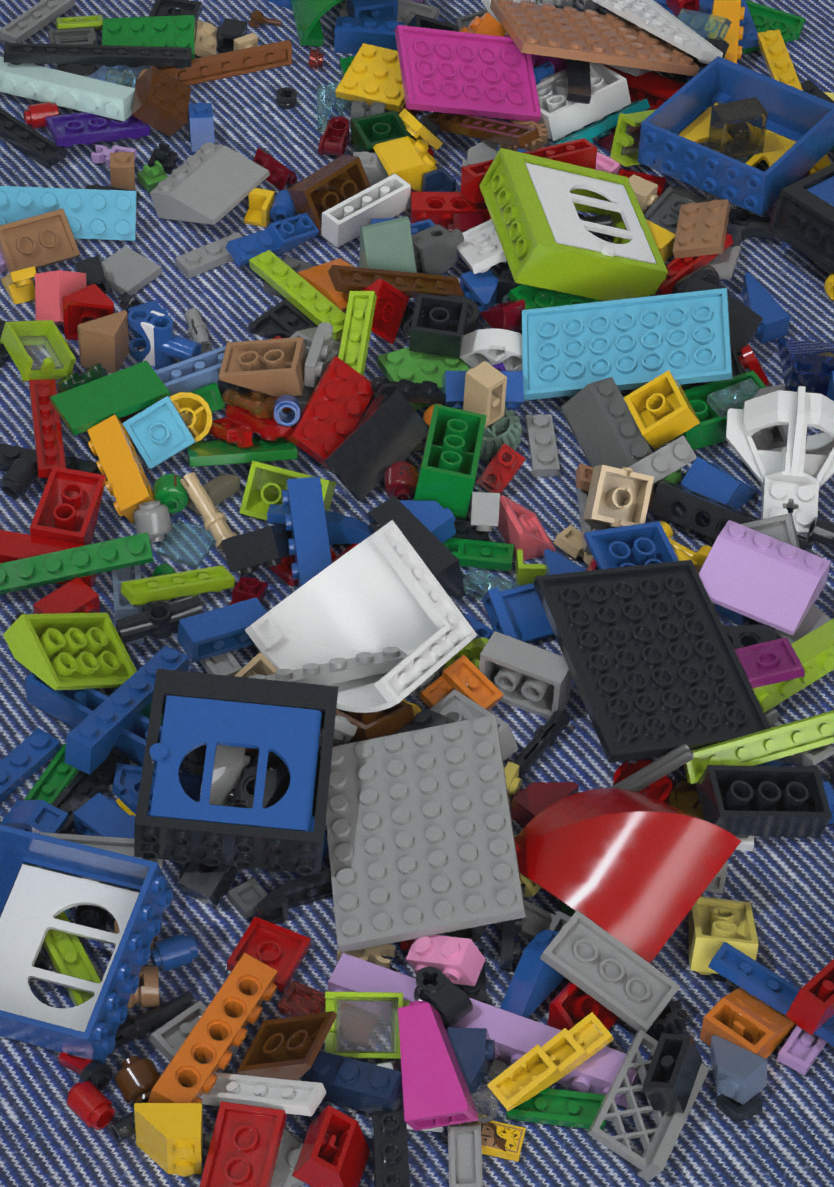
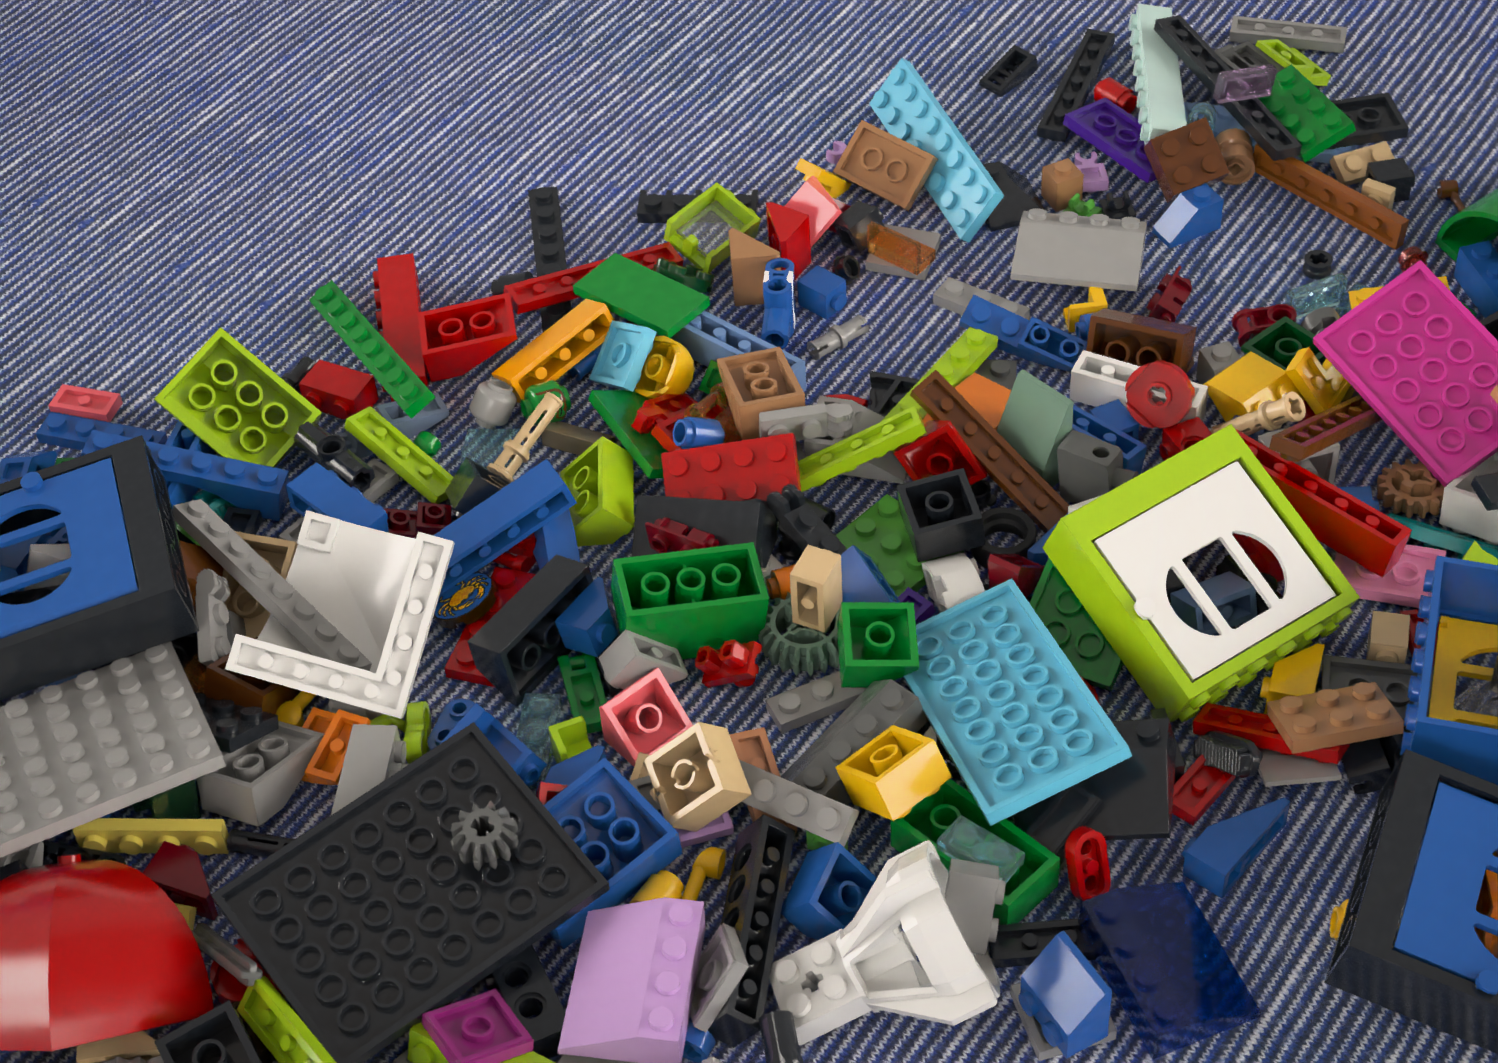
camera: 75 degrees right, 0 degrees up
none -> dark grey gear [451,800,518,871]
none -> dark red hinge [645,517,719,553]
none -> green slope [837,602,919,688]
none -> clear orange panel [867,221,936,275]
none -> red plate [1125,360,1195,428]
none -> tan pin [1210,391,1306,436]
none -> clear purple plate [1213,64,1277,104]

